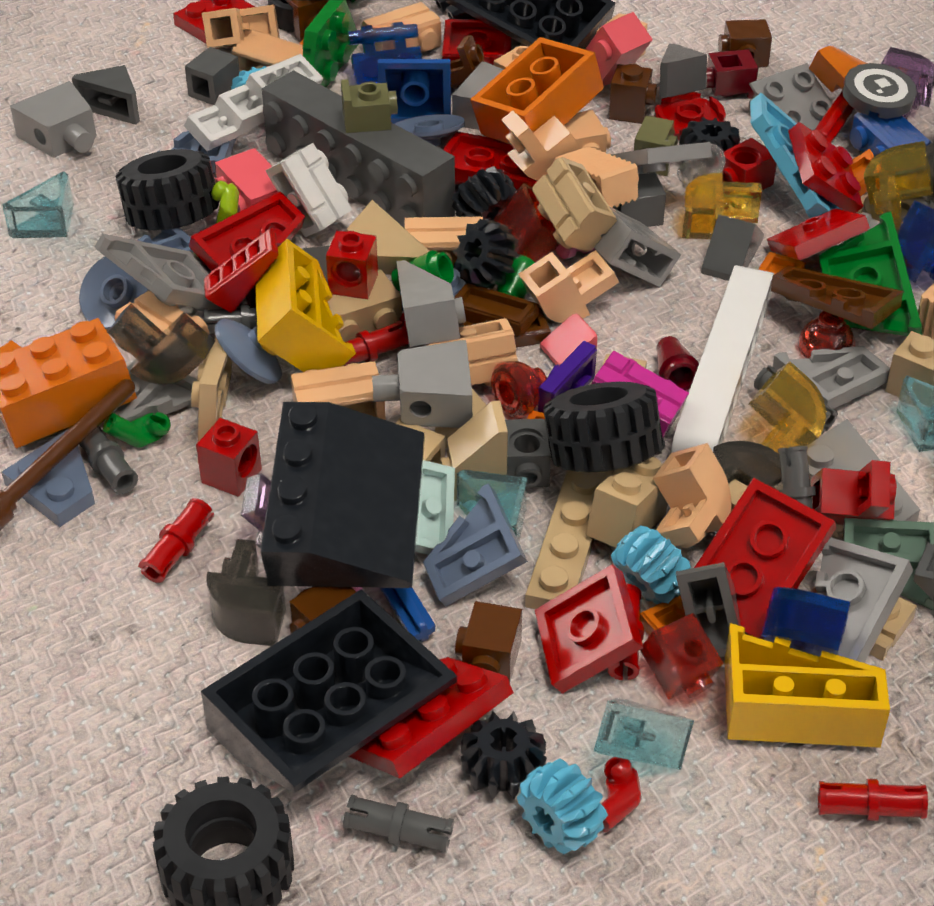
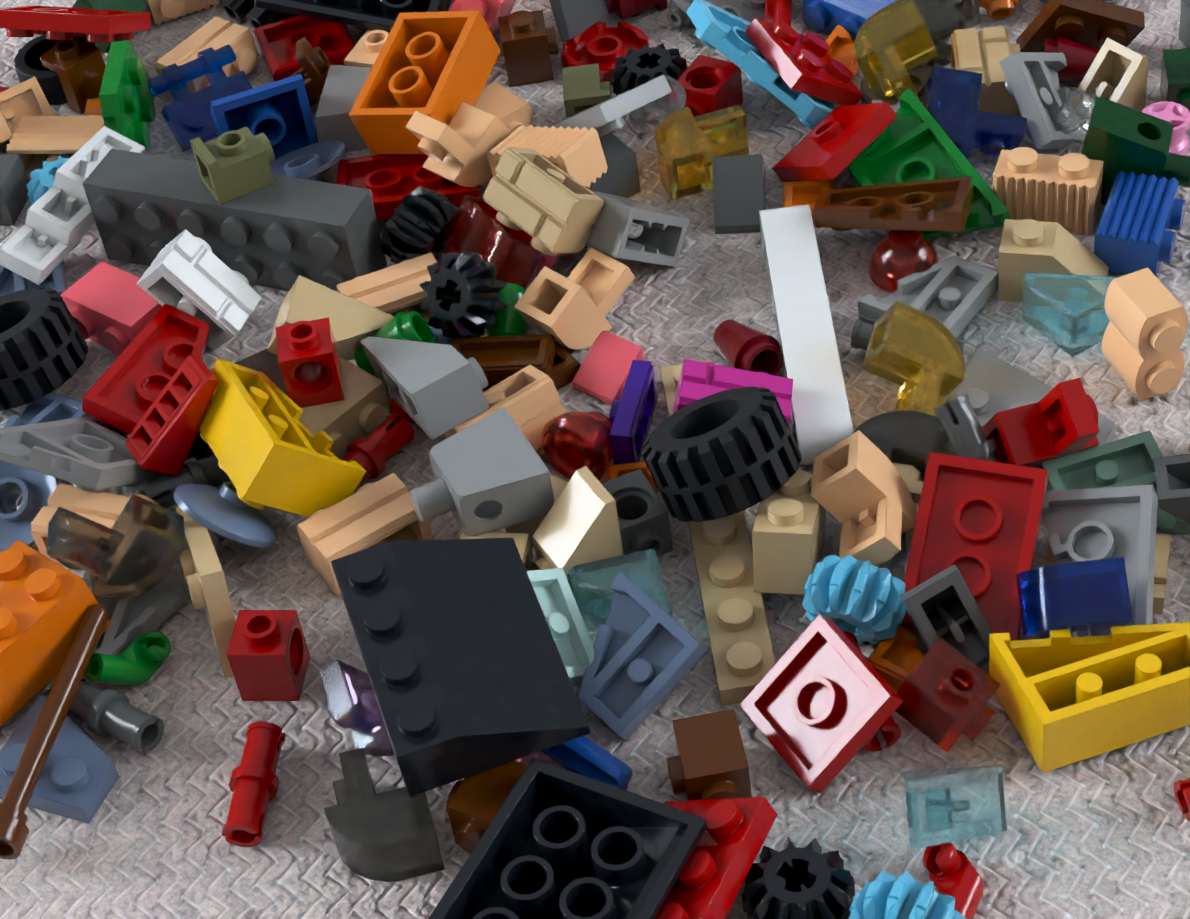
camera: 15 degrees left, 0 degrees up
lime arm [211,181,239,223] -> none

